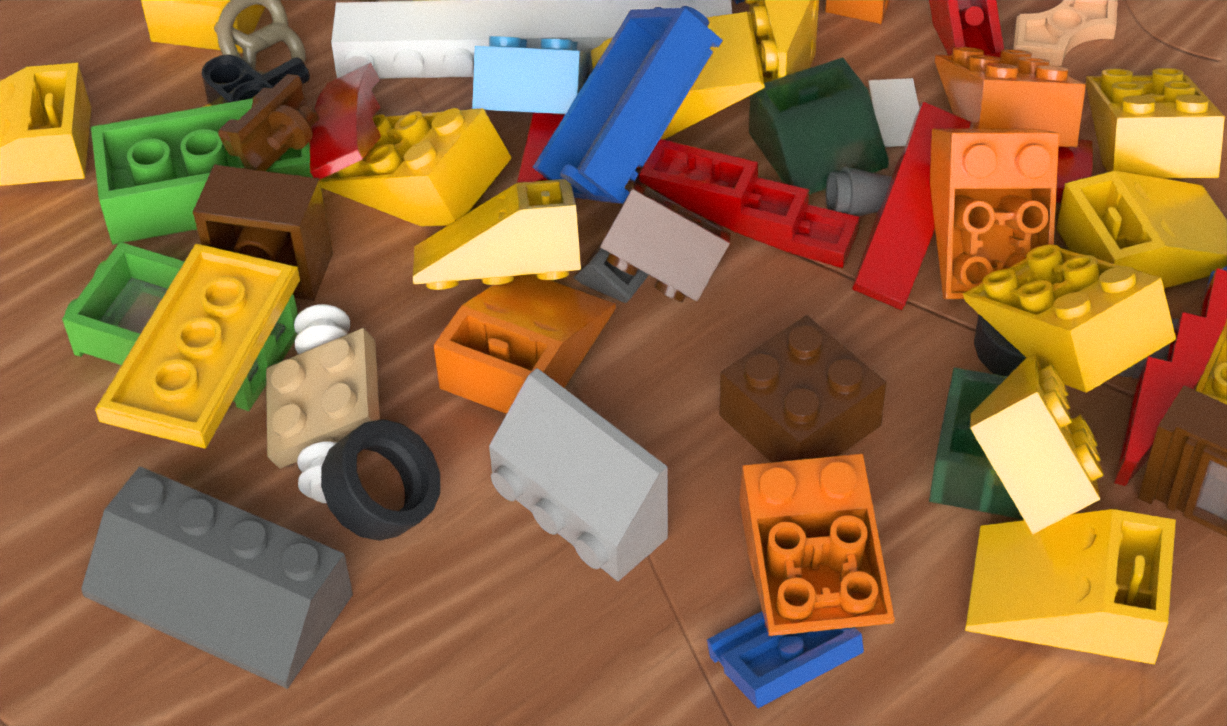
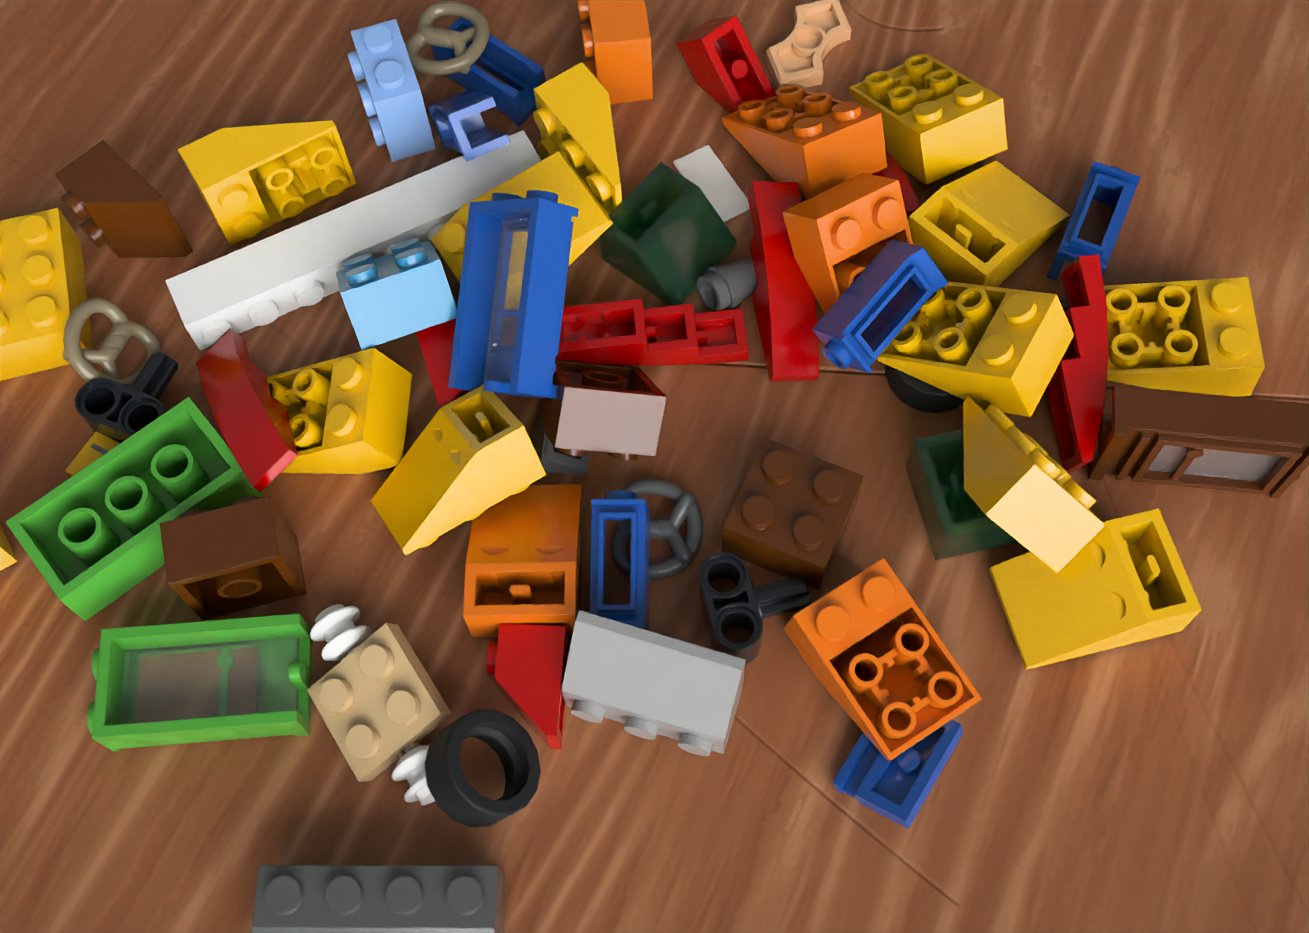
camera: 25 degrees left, 15 degrees up
yellow tile [95,243,300,449] -> none
reddish brown hips [218,74,320,171] -> none
none -> red slope [487,623,570,750]
none -> blue window [590,491,650,631]
none -> dark grey piece [611,479,703,580]
none -> black beam [699,552,810,665]
none -> blue window [812,240,948,374]

